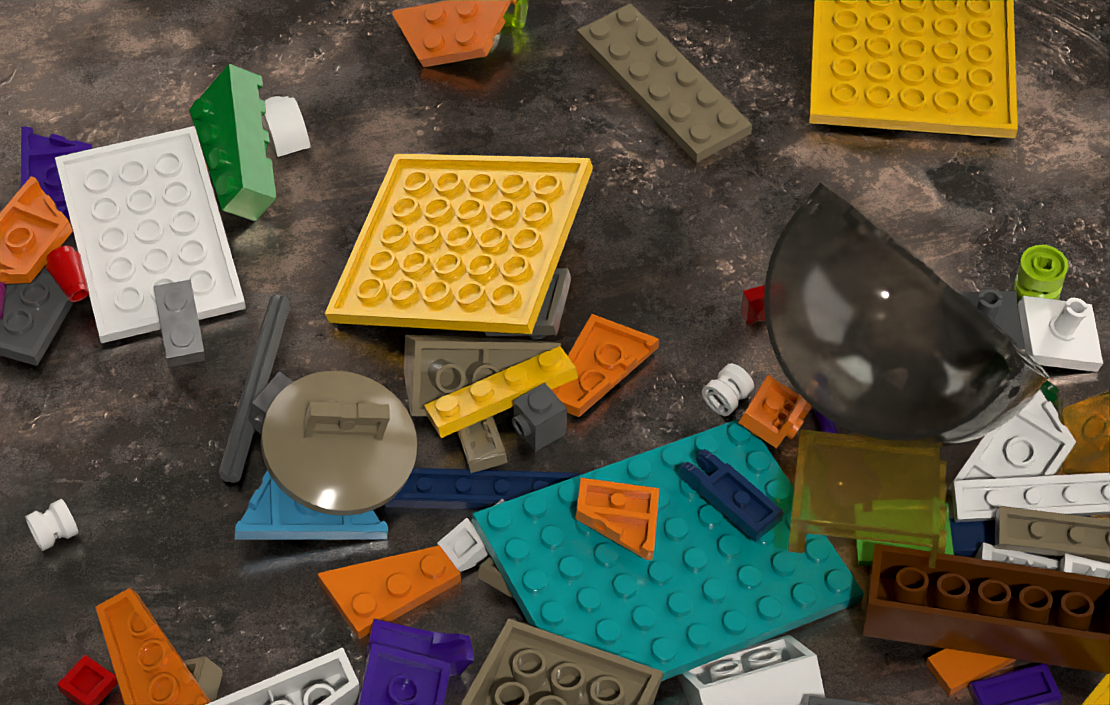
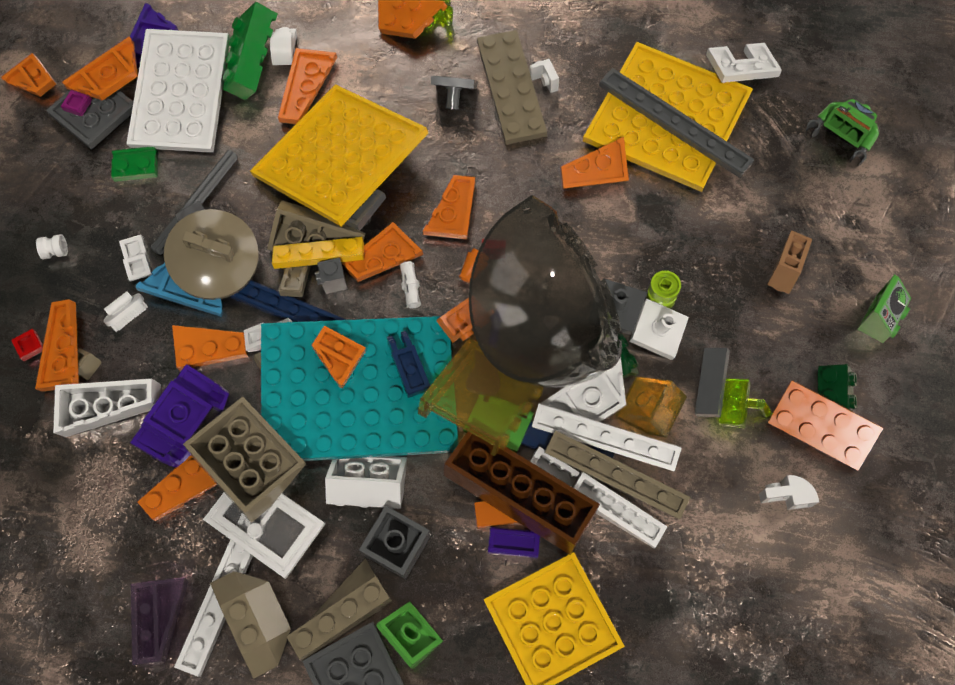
camera: 25 degrees right, 15 degrees up
red cone [46,246,90,302] -> none
flat silver brick [153,279,205,367] -> none
white wheel [702,363,754,416] -> none
none -> white piece [104,291,148,332]
none -> green plate [111,147,158,182]
none -> white slope [119,234,152,282]
none -> orange wing [278,48,337,124]
none -> white pin [400,261,421,309]
none -> orange wing [423,175,475,239]
none -> dark grey tile [430,75,478,109]
none -> orange cone [459,248,488,284]
none -> white bracket [530,59,559,93]
none -> orange wing [560,137,629,189]
none -> dark grey tile [599,68,754,178]

